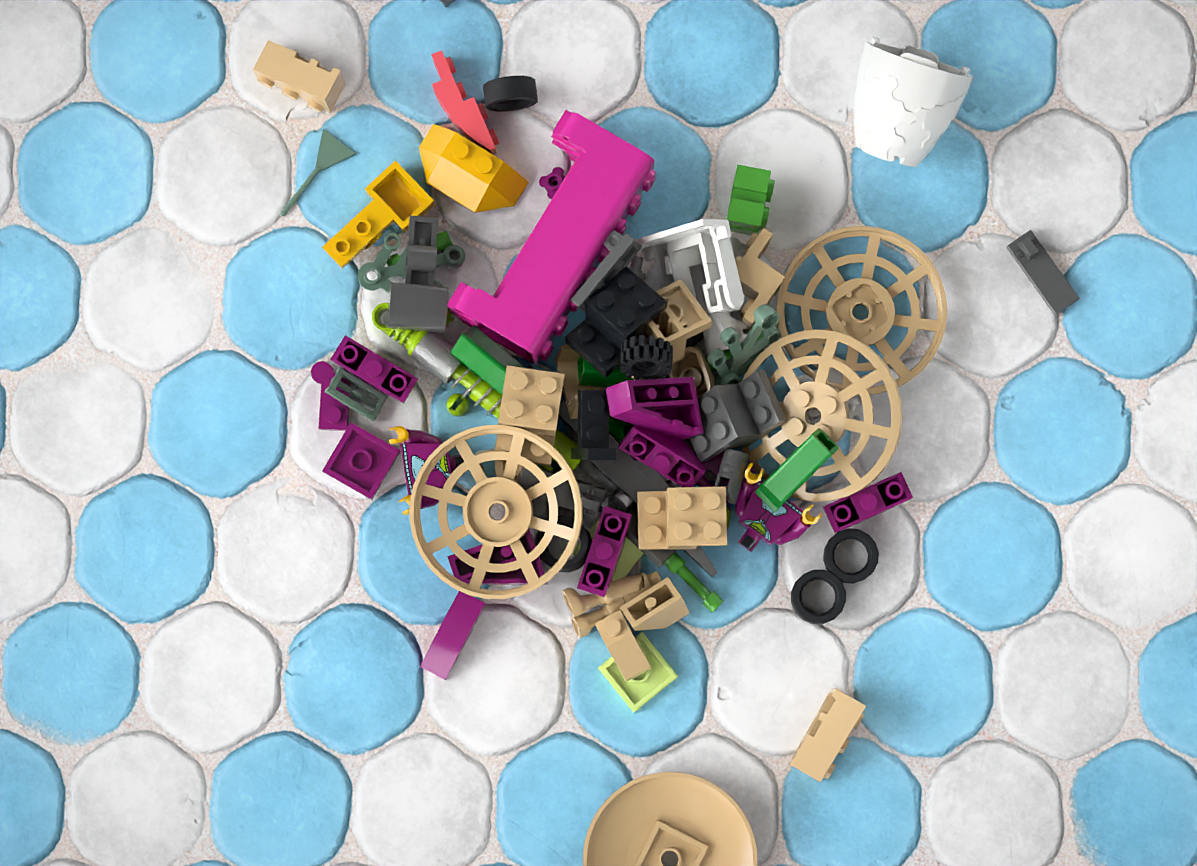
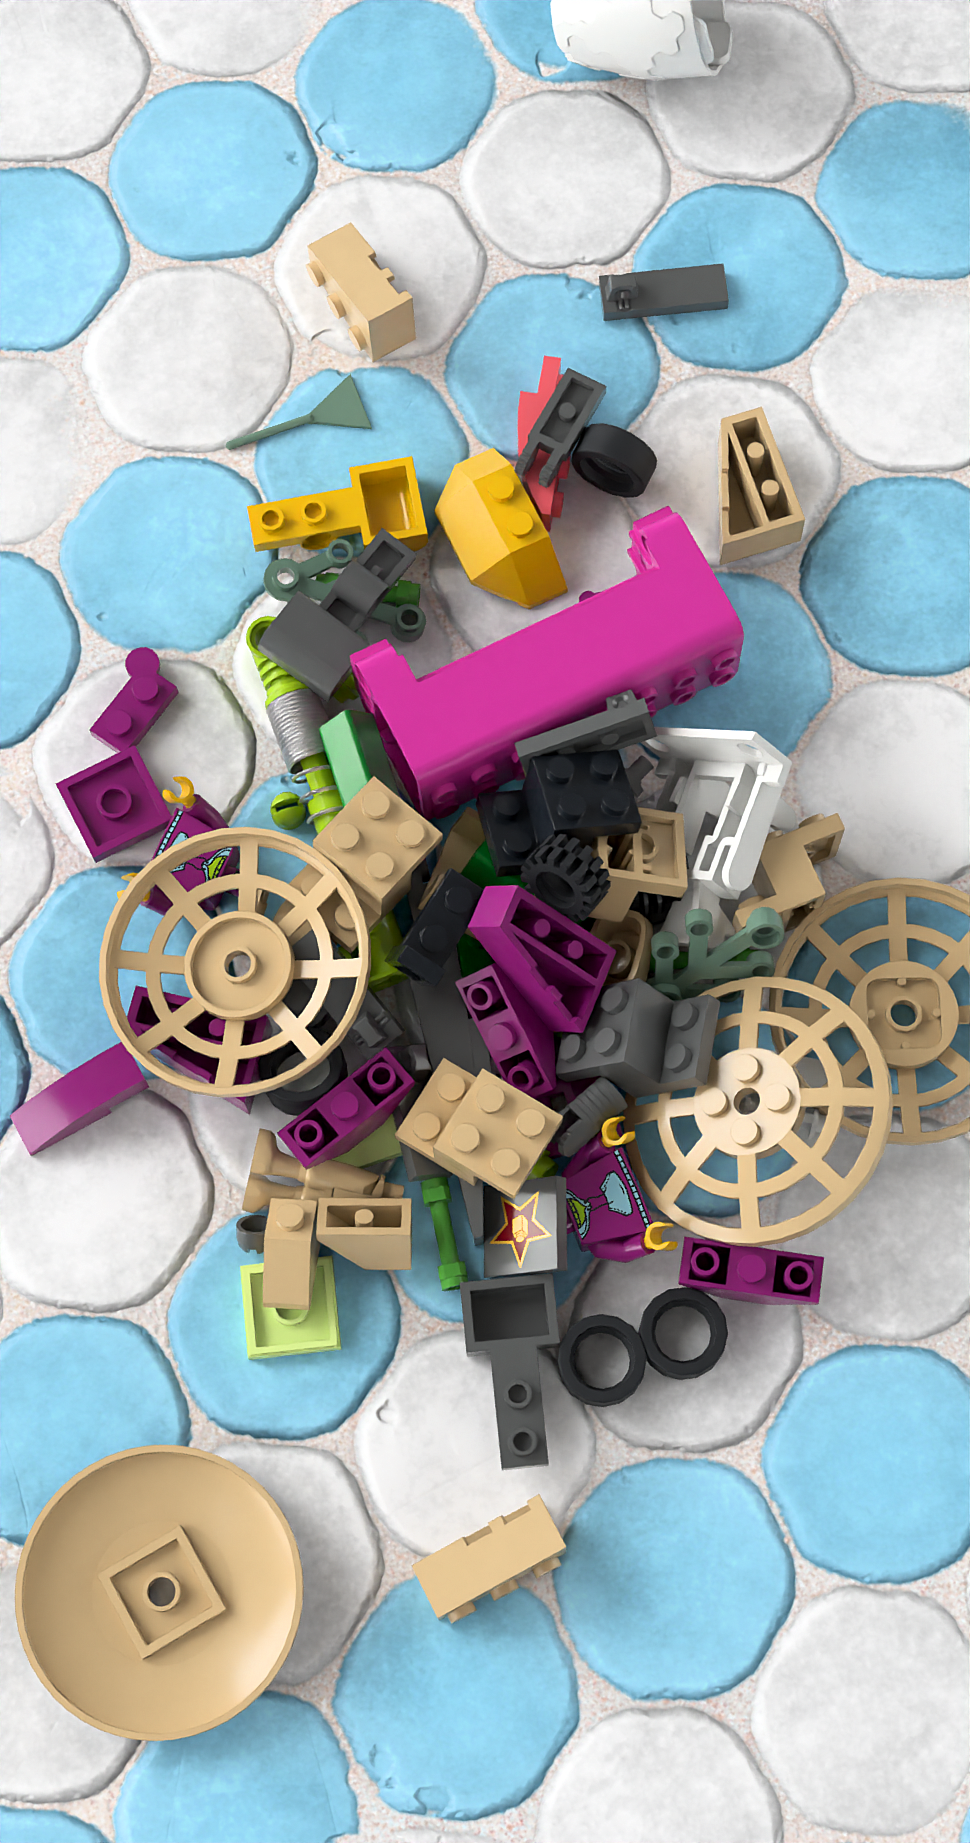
camera: 35 degrees right, 10 degrees down
sand green tile [325,367,388,421] -> none
magenta slope [330,335,419,404] -> none
bright green brick [726,164,775,236] -> none
piece [755,428,839,513] -> none
none -> dark grey hinge [236,1215,268,1254]
none -> dark grey plate [460,1273,560,1471]
none -> dark grey tile [484,1176,567,1279]
none -> dark grey hinge [514,368,606,488]
none -> tan wedge [718,407,805,565]

